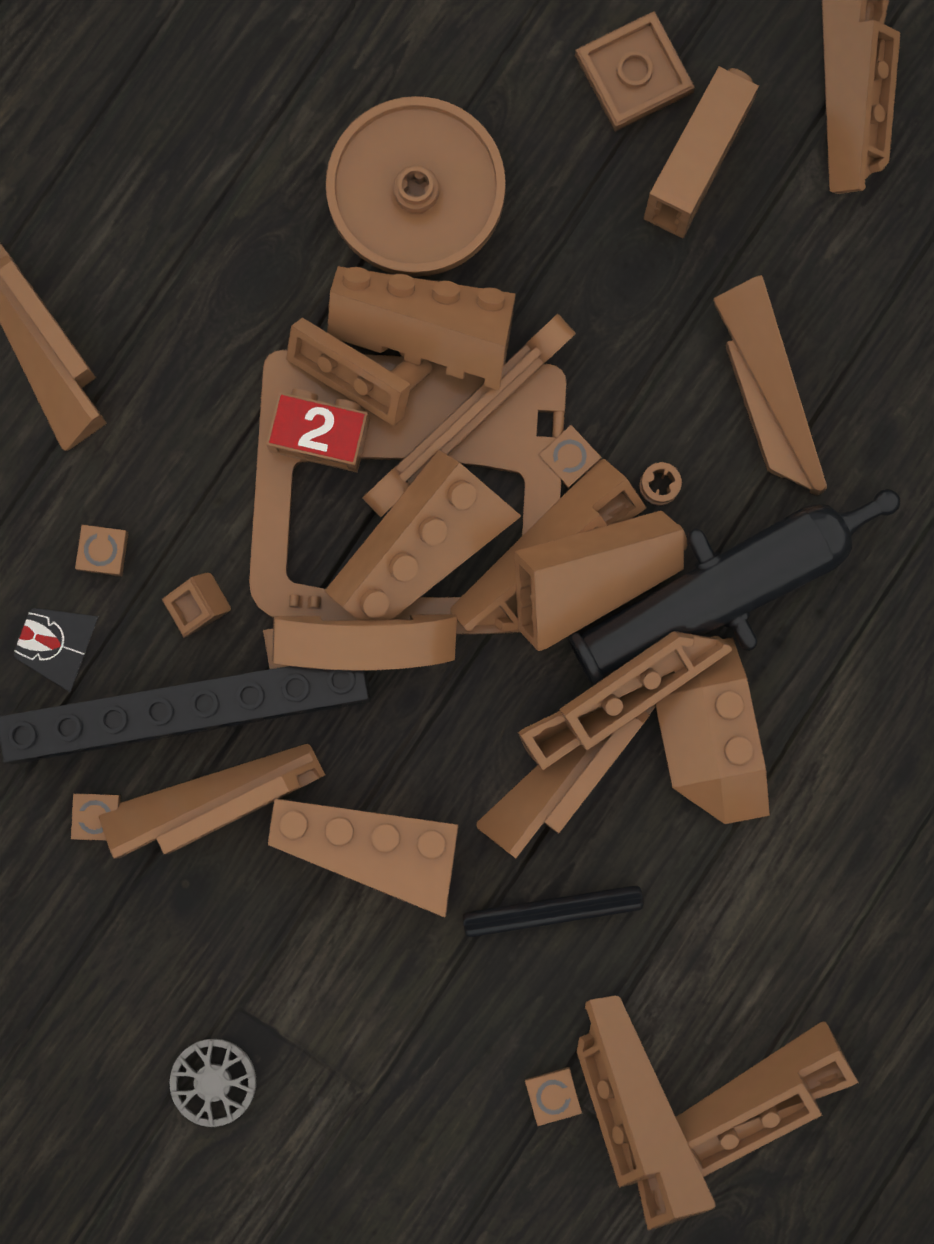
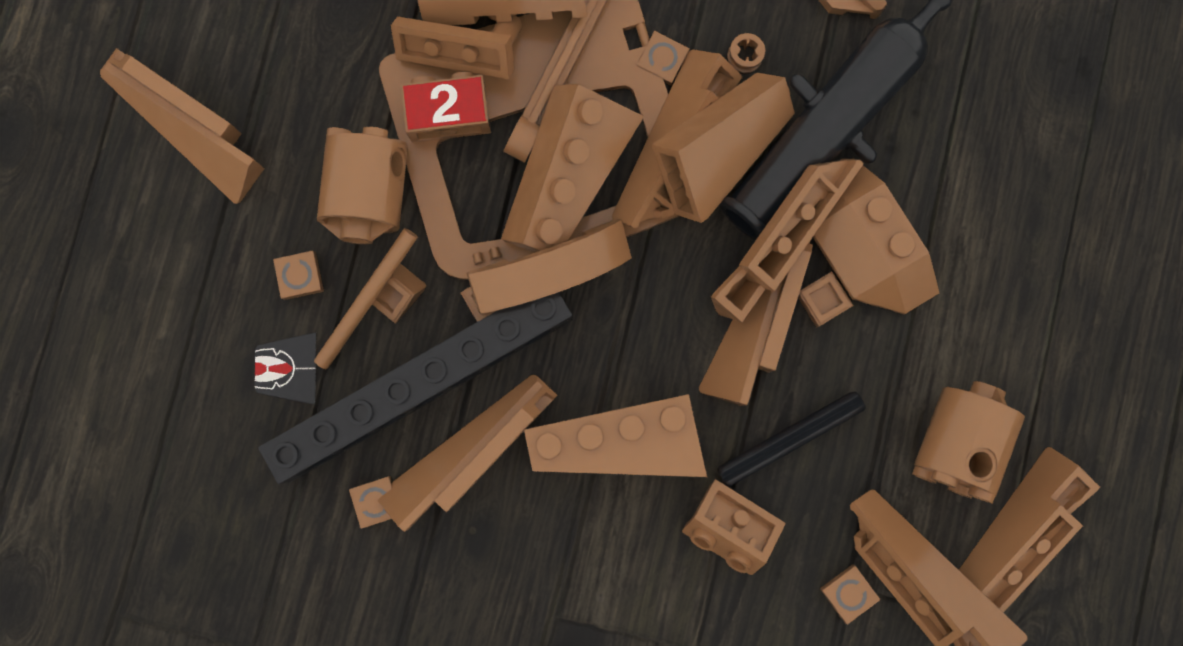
camera: 30 degrees left, 0 degrees up
none -> medium nougat bar [314,228,418,369]
none -> medium nougat cylinder [317,127,408,244]
none -> medium nougat bracket [682,479,786,575]
none -> medium nougat tile [798,272,853,328]
none -> medium nougat cylinder [912,381,1025,504]

